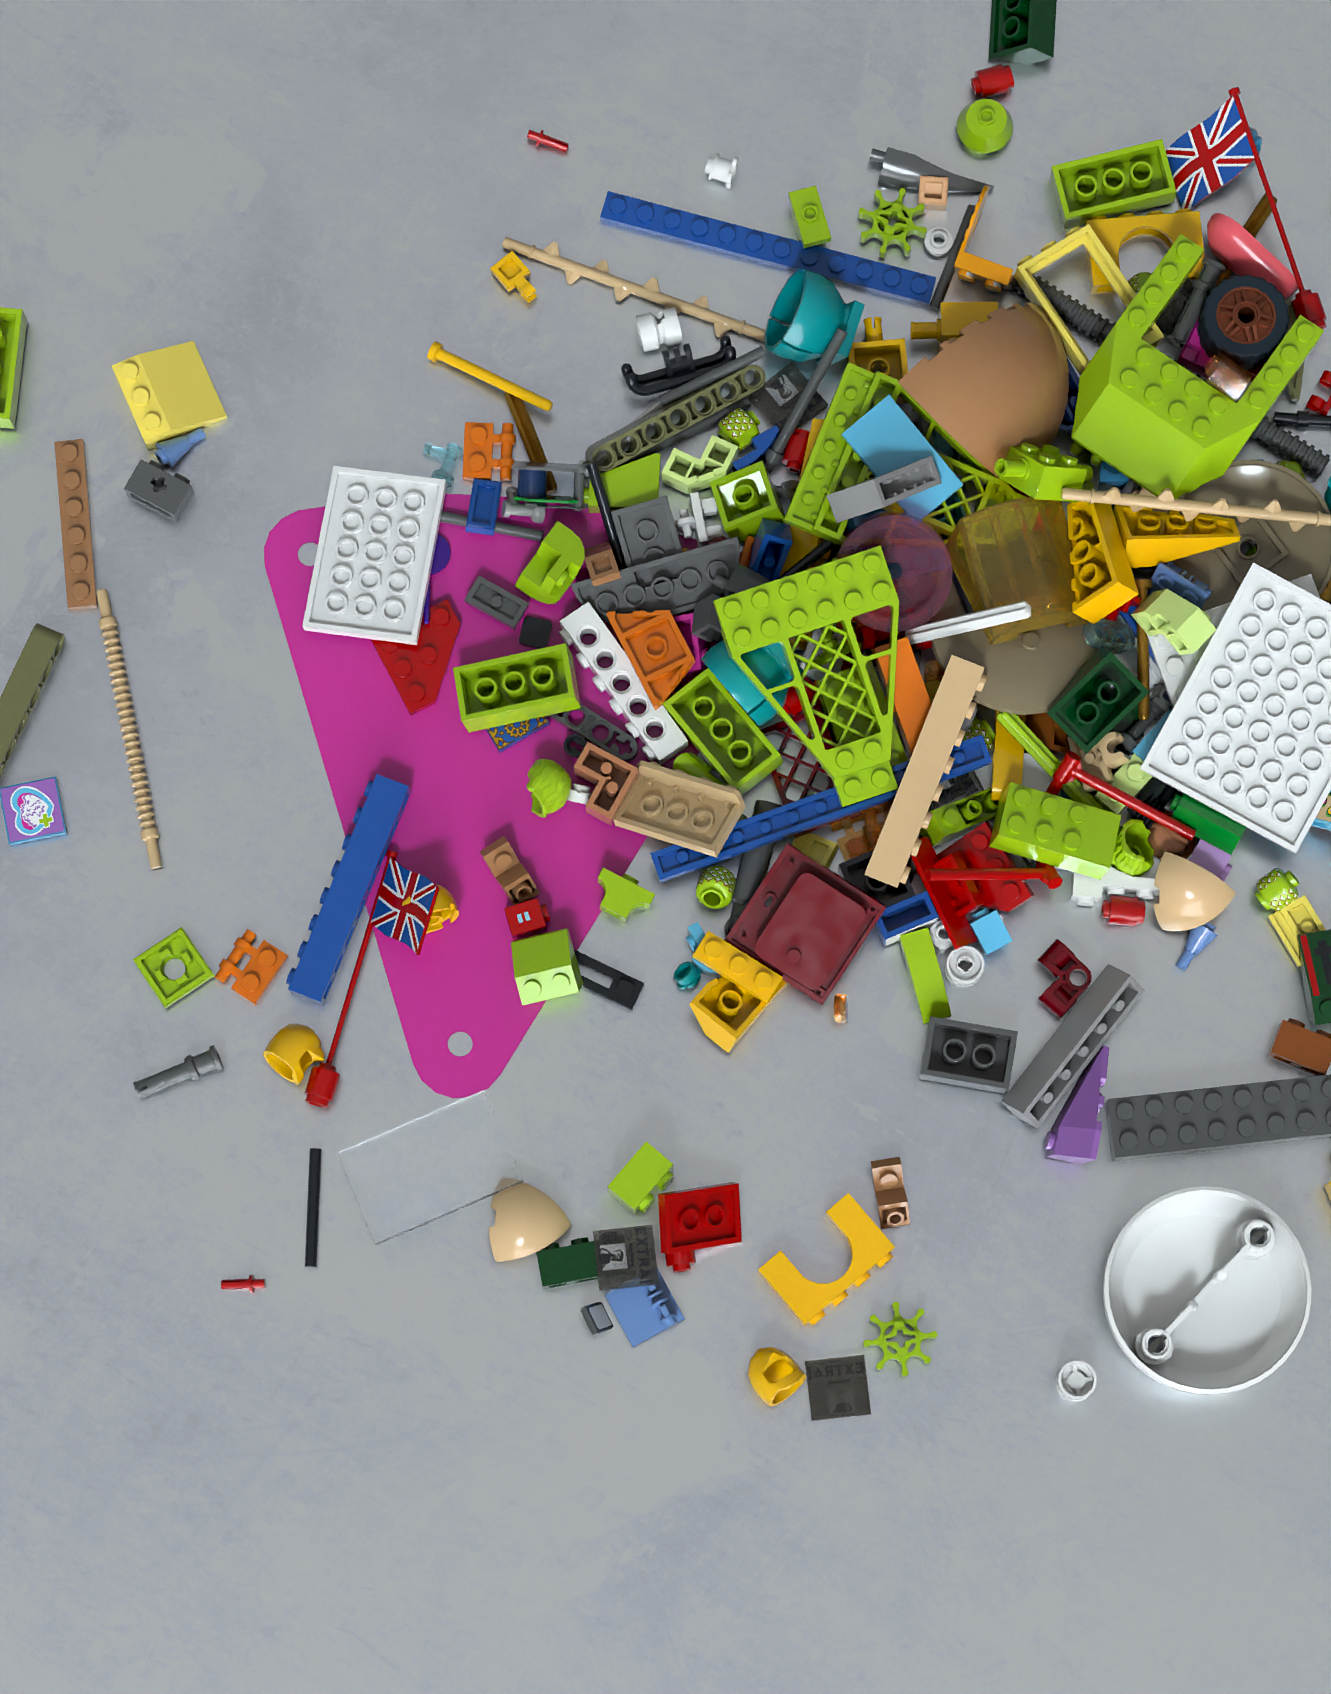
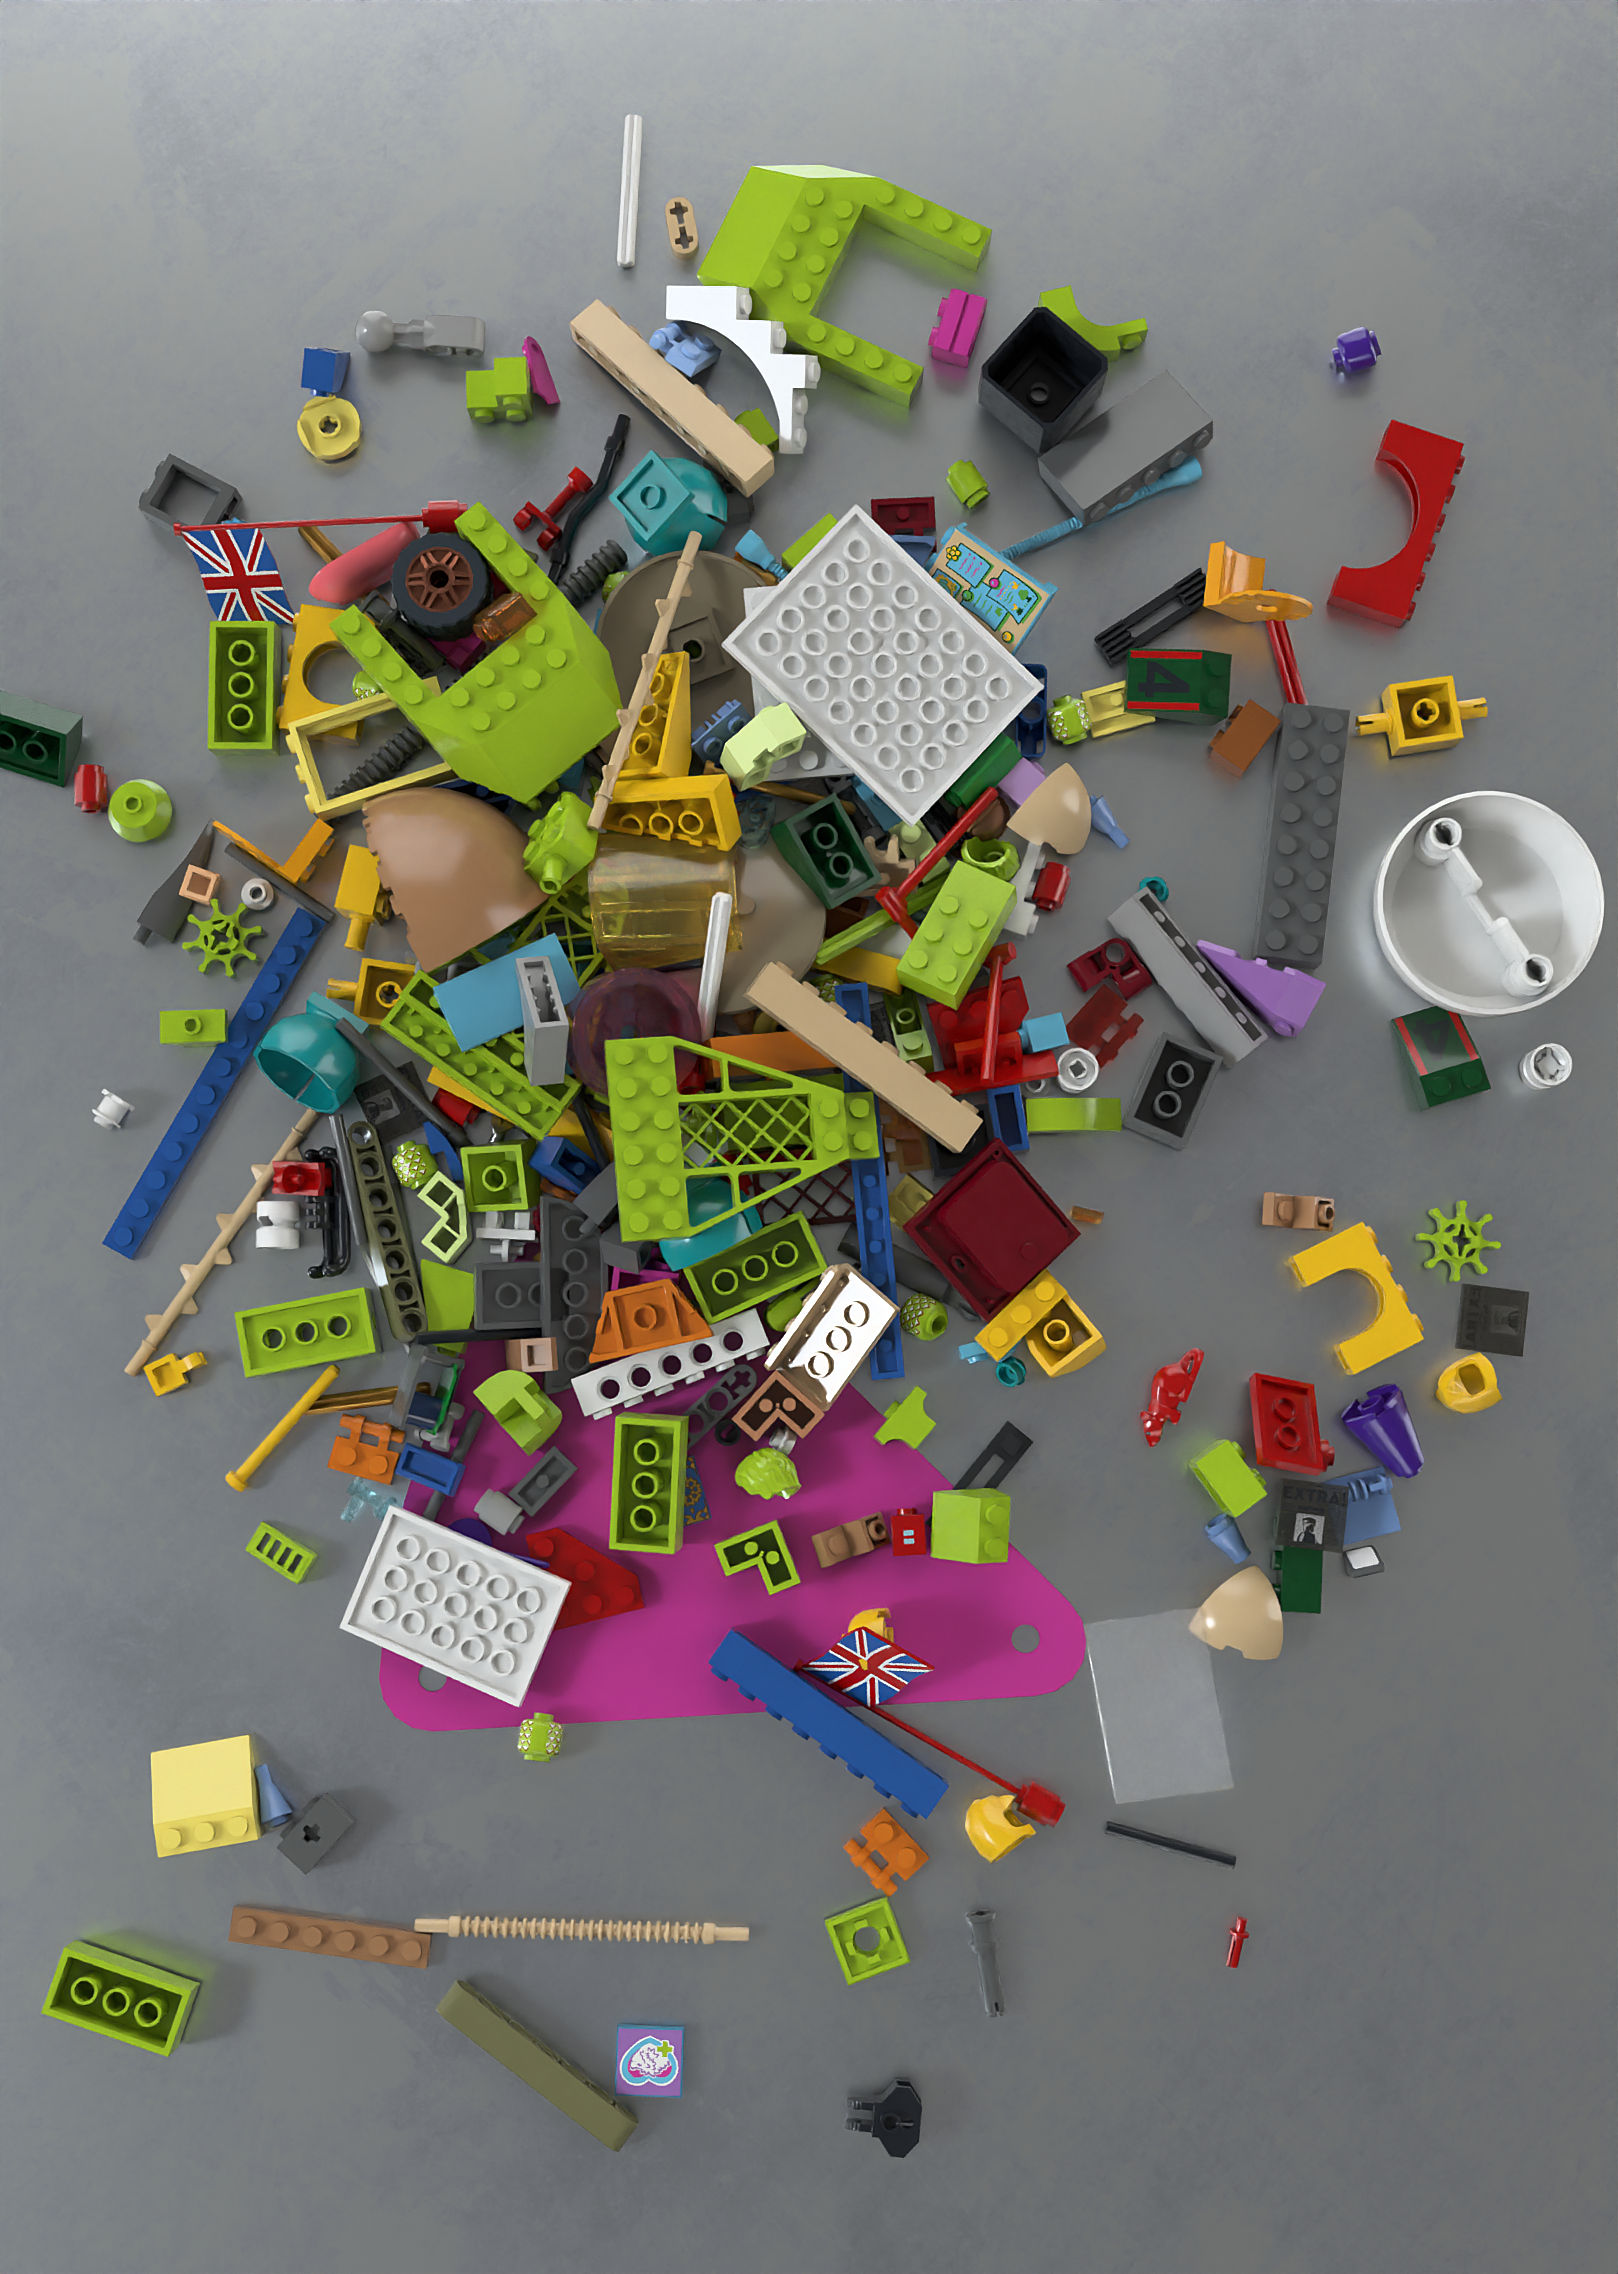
camera: 75 degrees left, 5 degrees up
black piece [519,616,552,649] -> none
red piece [527,130,569,152] -> none
none -> dark grey window [138,453,243,538]
none -> lime brick [234,1287,382,1378]
none -> lime slope [245,1521,319,1585]
none -> red hips [272,1161,332,1196]
none -> light grey brick [474,1489,525,1536]
none -> lime head [517,1712,563,1763]
none -> lime brick [714,1519,801,1595]
none -> black hinge [845,2079,922,2158]
none -> blue piece [1015,664,1047,761]
none -> clear red plate [1065,984,1144,1069]
none -> teal plate [1137,876,1169,903]
none -> red animal [1140,1348,1205,1447]
none -> medium blue cone [1205,1513,1251,1564]
none -> dark purple cone [1341,1383,1425,1478]
none -> dark green slope [1390,1006,1491,1112]

